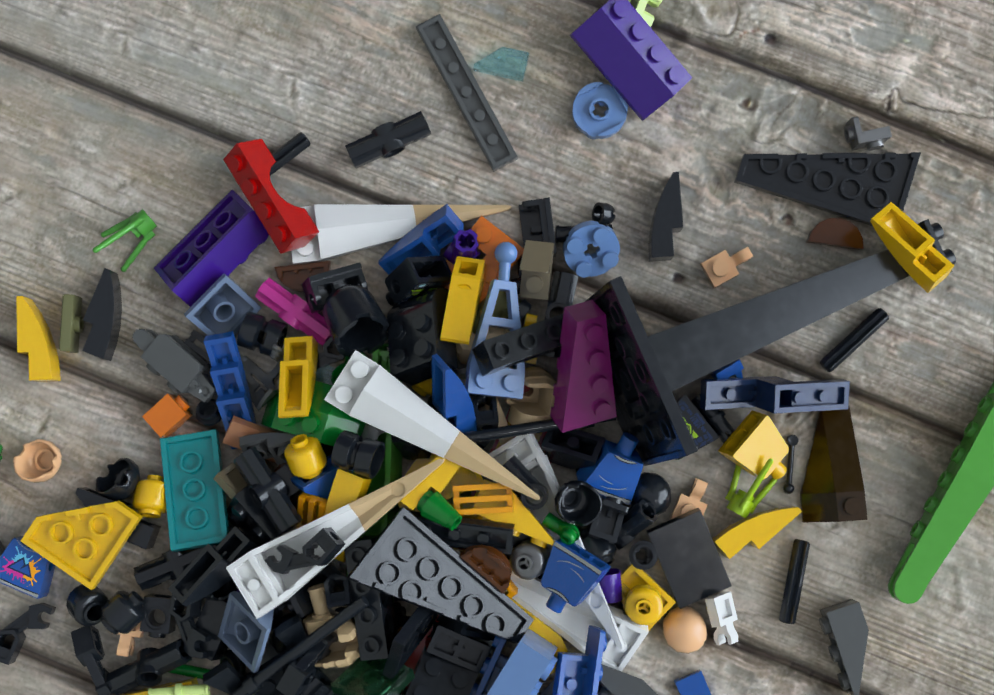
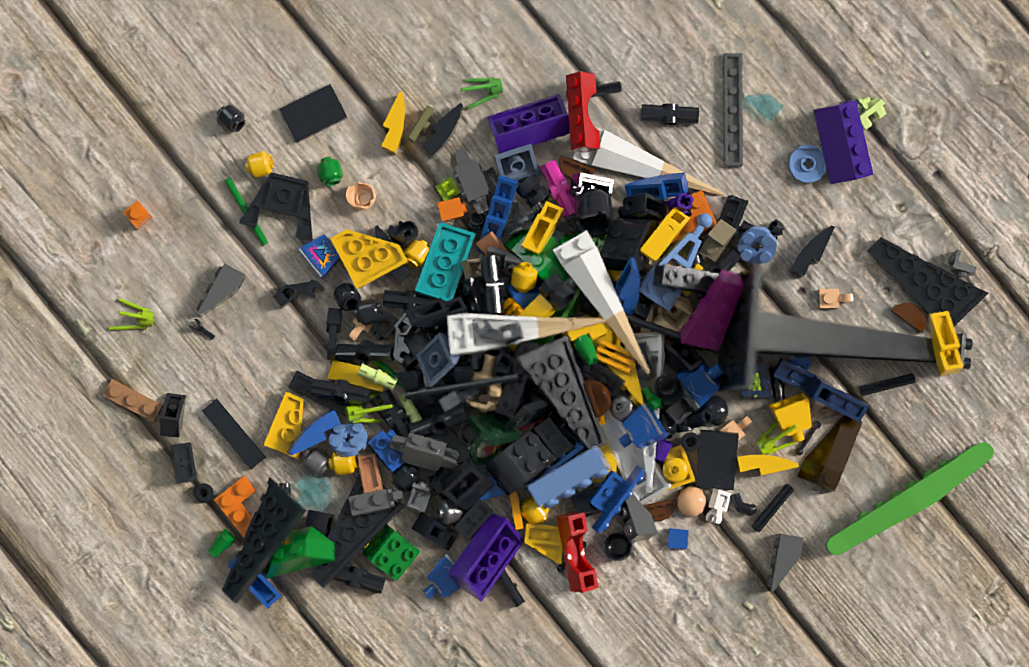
camera: 25 degrees right, 0 degrees up
none -> lime tile [435,176,461,201]
none -> reddish brown tile [643,498,676,521]
none -> black arm [731,493,757,516]

